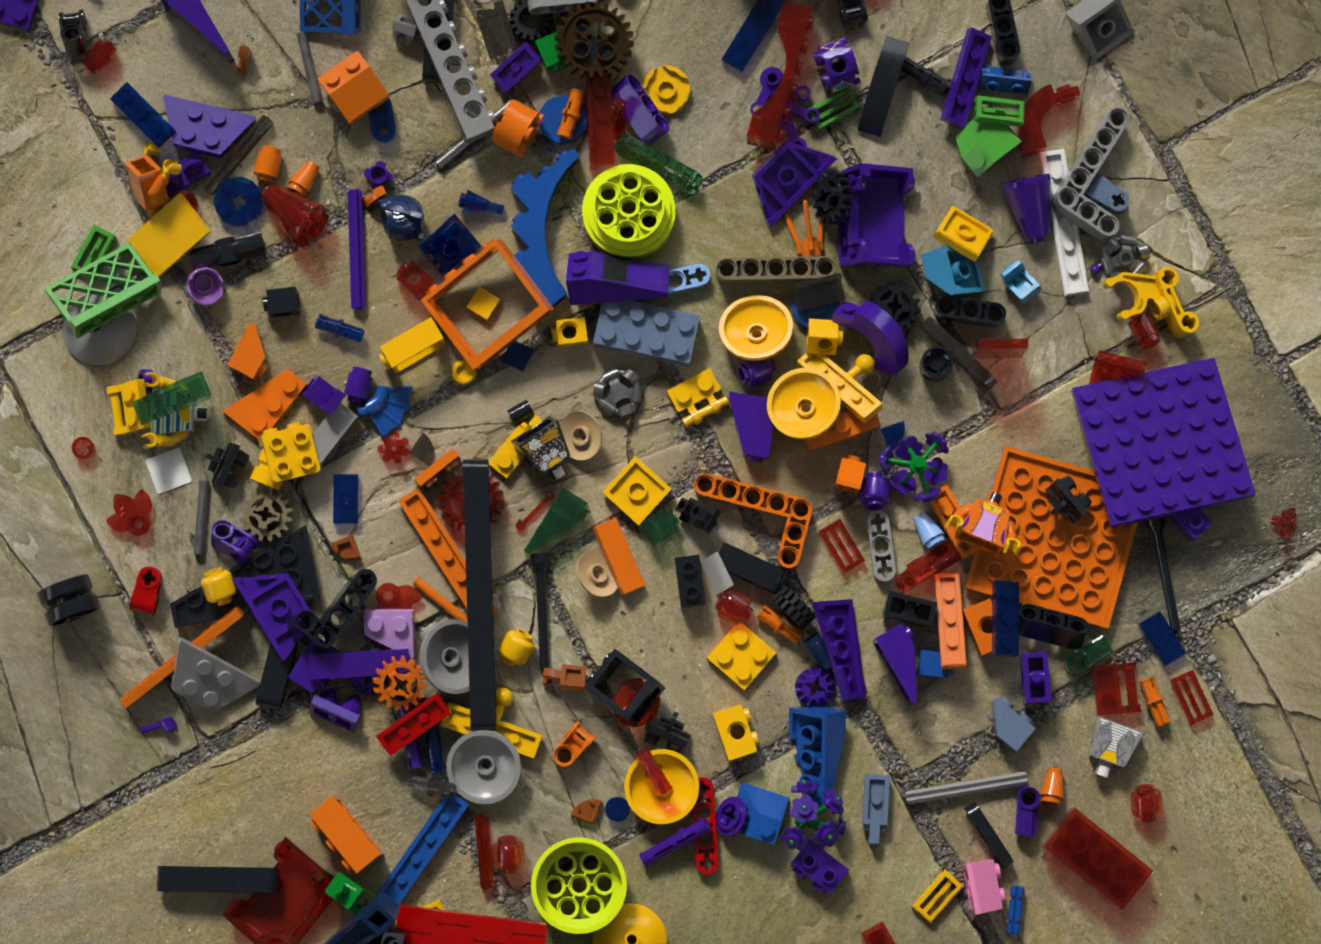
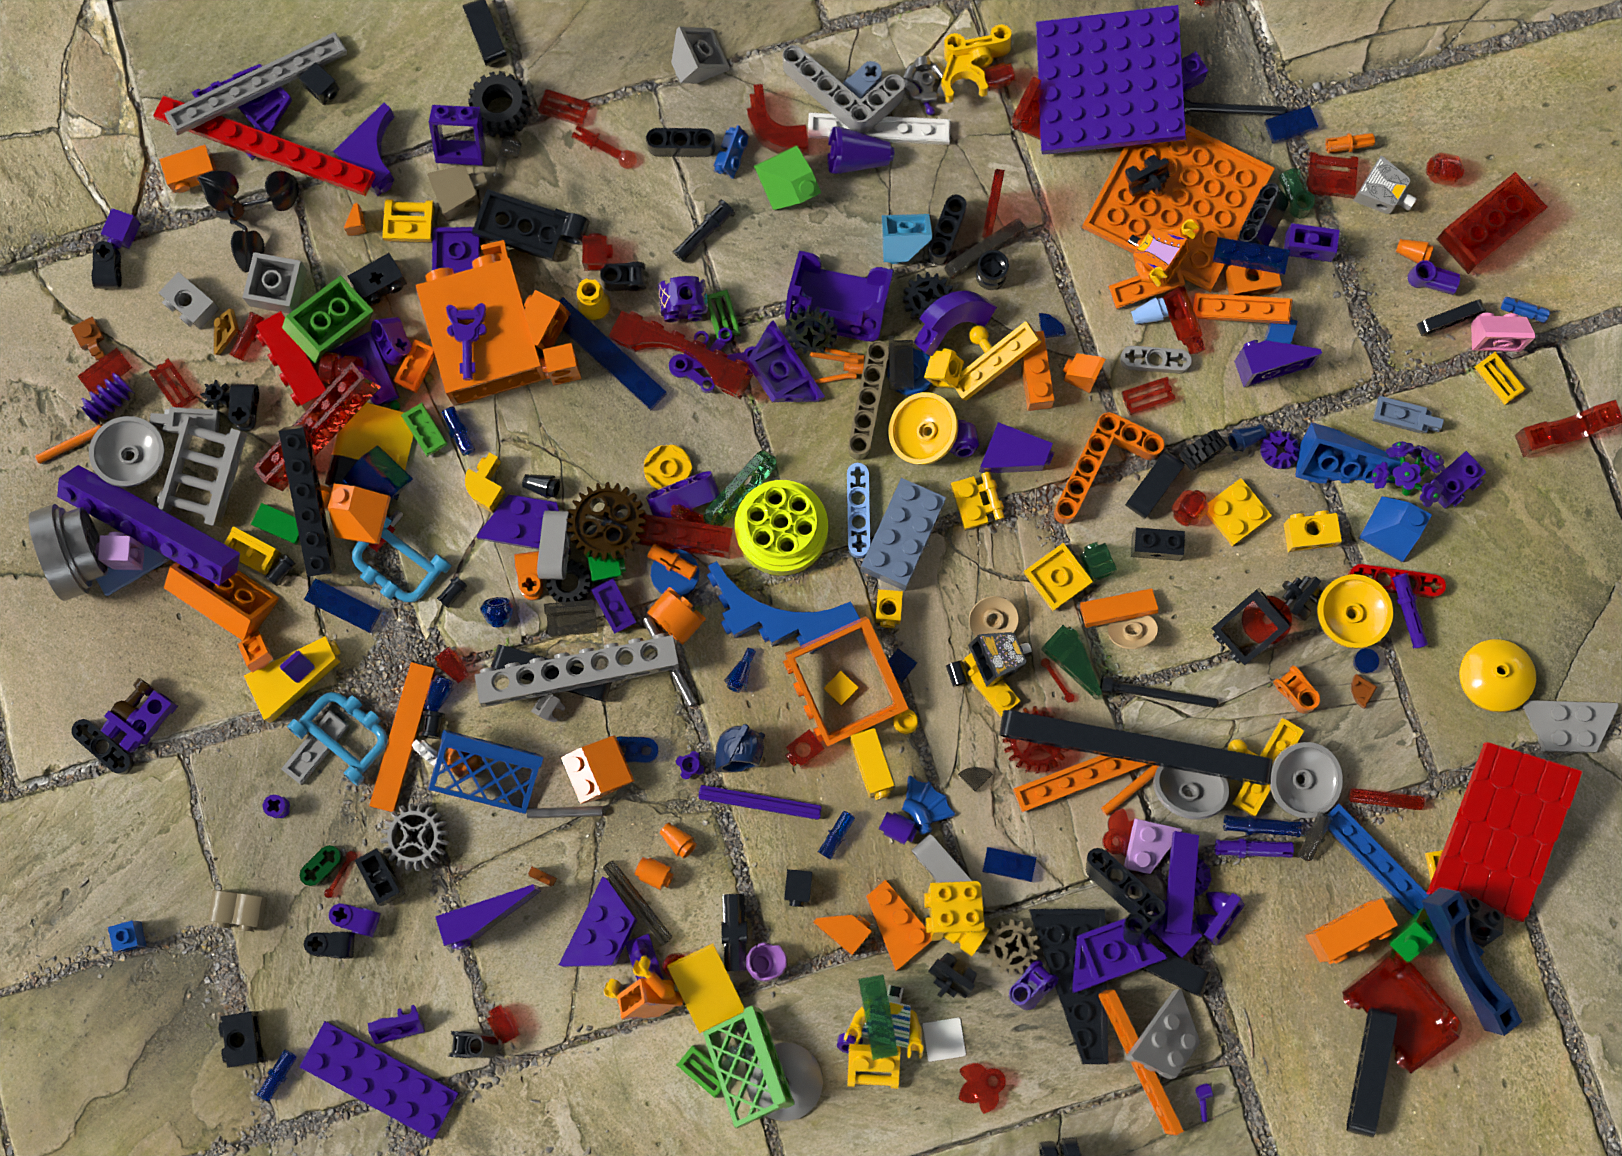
camera: 75 degrees left, 5 degrees down
clear red bush [71,437,96,460] -> none
clear blue plate [110,82,177,148] -> none
red piece [129,567,162,616] -> none
flat silver bar [194,480,209,555] -> none
yellow head [200,567,237,606] -> none
clear blue plate [214,177,264,227] -> none
clear red cone [262,183,329,248] -> none
dark purple slope [301,375,346,415] -> none
dark orange tile [330,535,362,560] -> none
orange tile [363,186,388,208] -> none
orange gear [372,655,427,711] -> none
red plate [376,692,452,757] -> none
clear red plant [377,431,410,464] -> none
orange plate [414,448,460,488] -> none
clear blue slope [418,213,481,277] -> none
clear red head [492,835,526,874] -> none
yellow head [498,628,535,667] -> none
neon yellow wheel [531,837,627,934] -> none
dark orange plate [542,664,587,693] -> none
dark purple slope [566,251,670,305] -> none
flat silver piece [593,368,643,418] -> none
clear red pin [634,746,674,797] -> none
black hips [675,497,721,533] -> none
white sticker [700,552,733,595] -> none
dark purple gear [716,797,750,837] -> none
orange axle [756,605,804,644] -> none
yellow dish [767,368,841,439] -> none
dark purple wing [812,599,866,700] -> none
black slope [858,36,910,137] -> none
dark purple head [859,472,891,510] -> none
dark purple plant [879,432,949,503] -> none
black brick [881,591,937,629] -> none
light grey axle [905,772,1028,804] -> none
yellow tile [933,206,994,262] -> none
dark purple plate [940,28,992,128] -> none
bright green tile [974,95,1024,127] -> none
sand blue slope [991,696,1036,752] -> none
dark azure bracket [1001,260,1042,304] -> none
clear red tile [1169,670,1214,725] -> none

